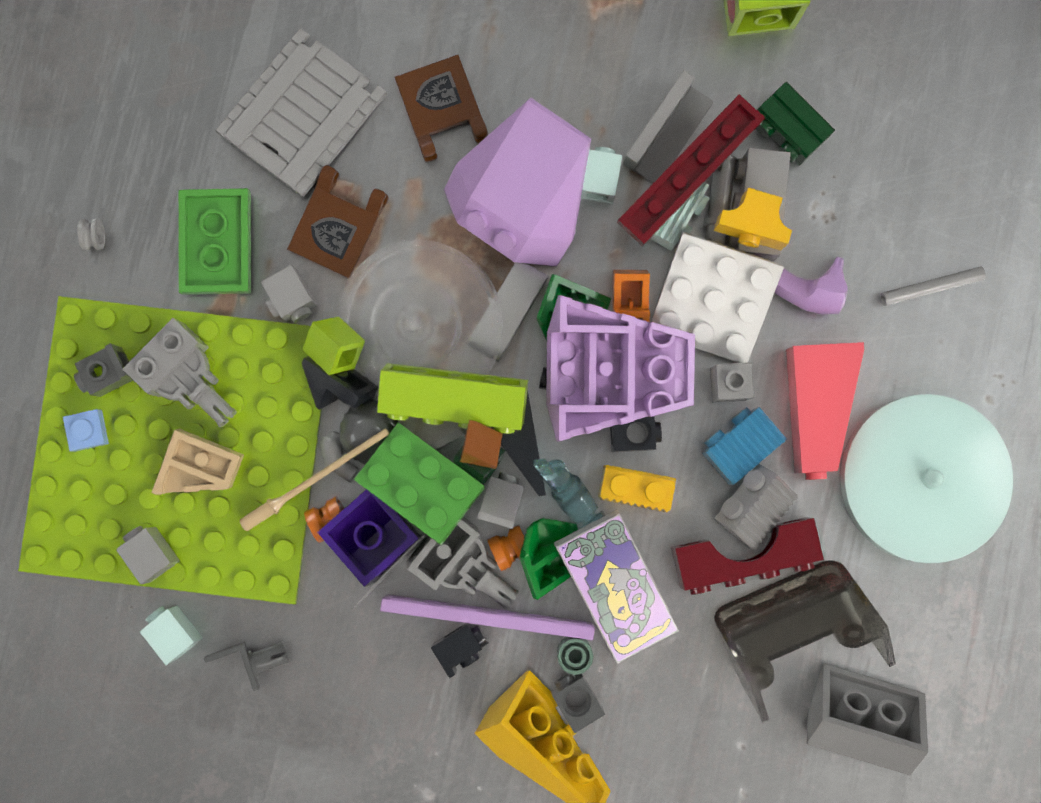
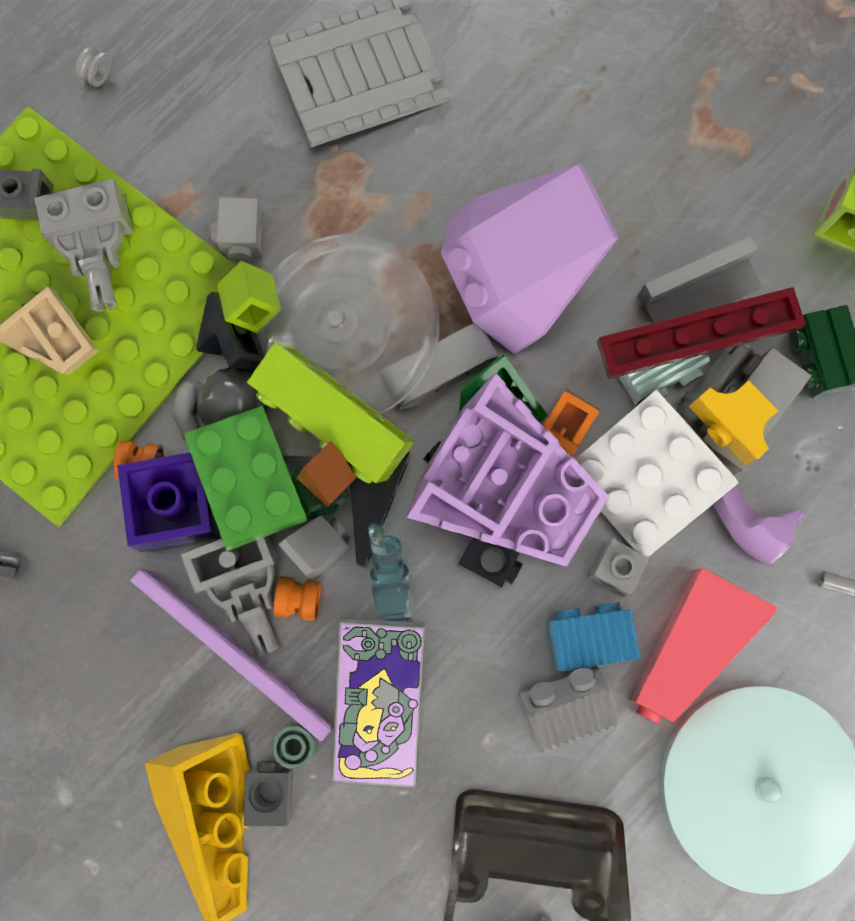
camera: 30 degrees right, 5 degrees down
bright green plate [178,188,251,295] -> none
tan piece [240,428,389,531] -> none
reddish brown flag [287,165,389,279] -> none
light grey sticker [352,534,426,610] -> none
reddish brown flag [395,54,488,162] -> none
black brick [431,623,489,679] -> none
green slope [519,518,578,600] -> none
light aqua brick [581,147,622,204] -> none
yellow brick [598,465,676,513] -> none
dark red arch [671,517,824,595] -> none

